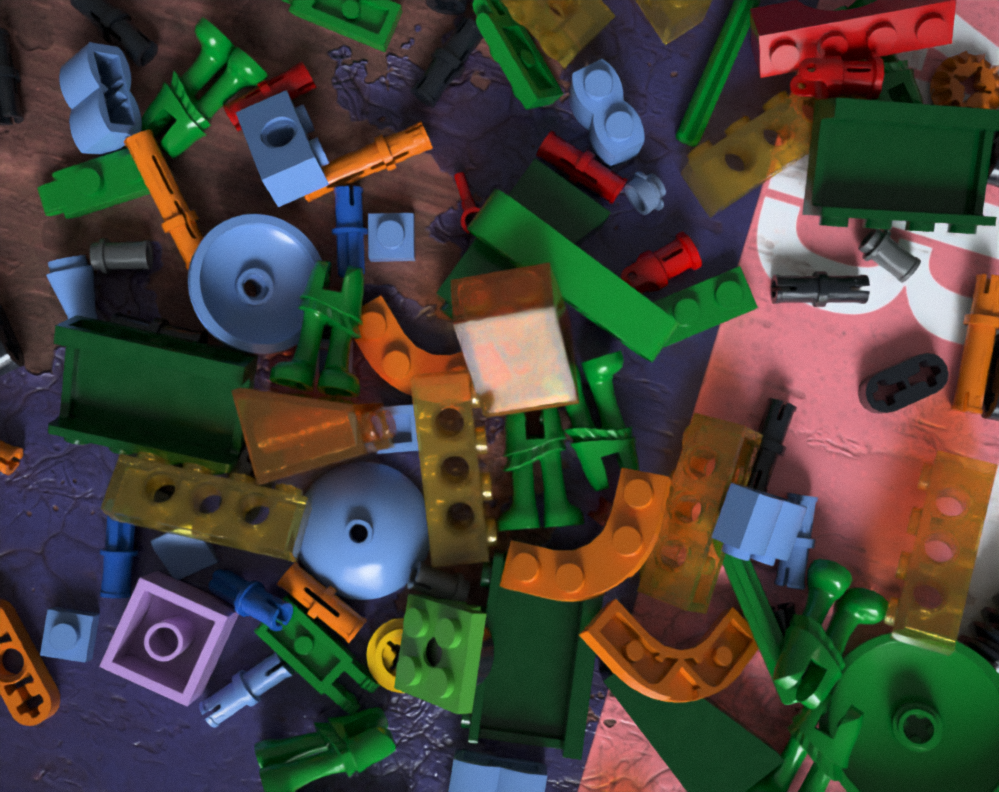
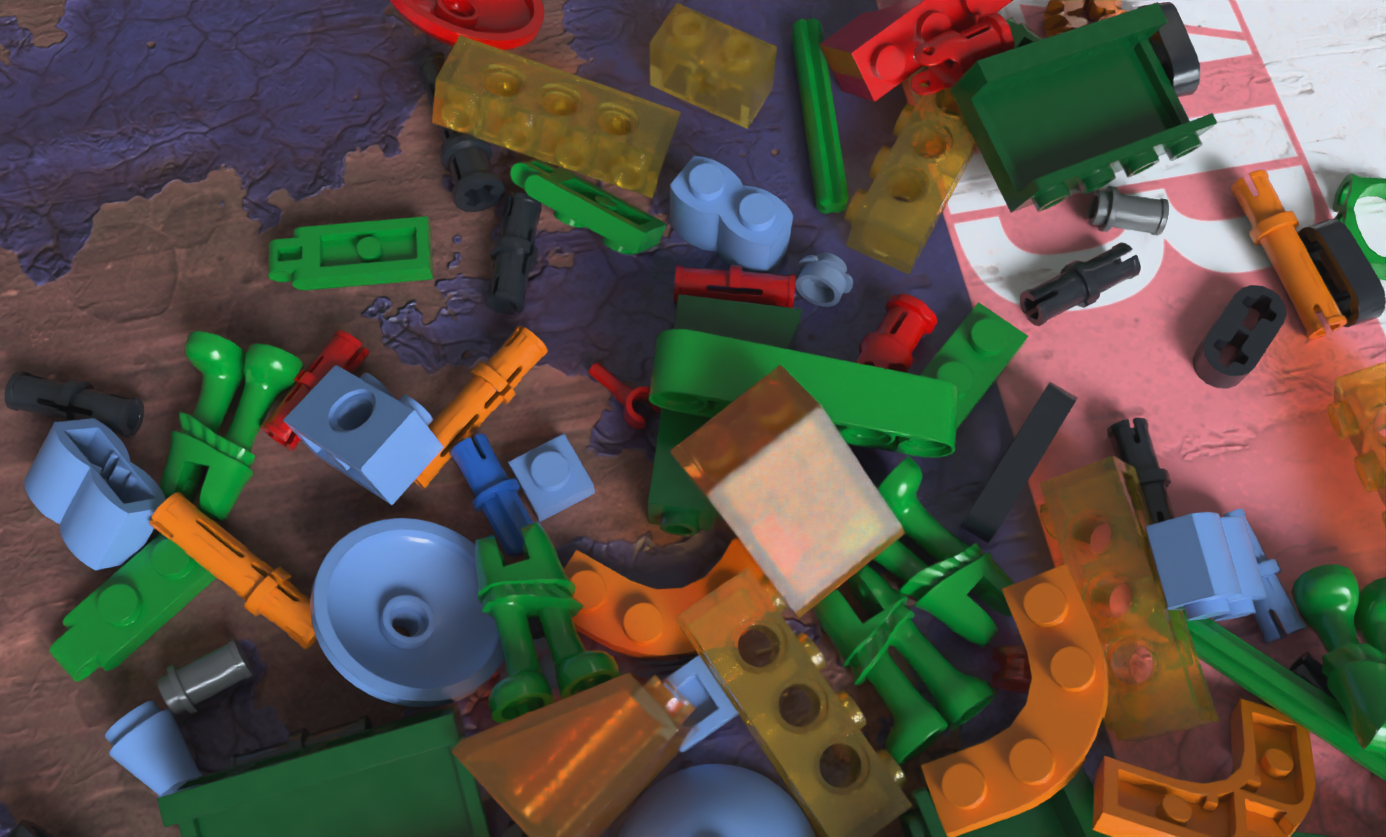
camera: 30 degrees left, 20 degrees down
none -> black beam [960,382,1078,544]

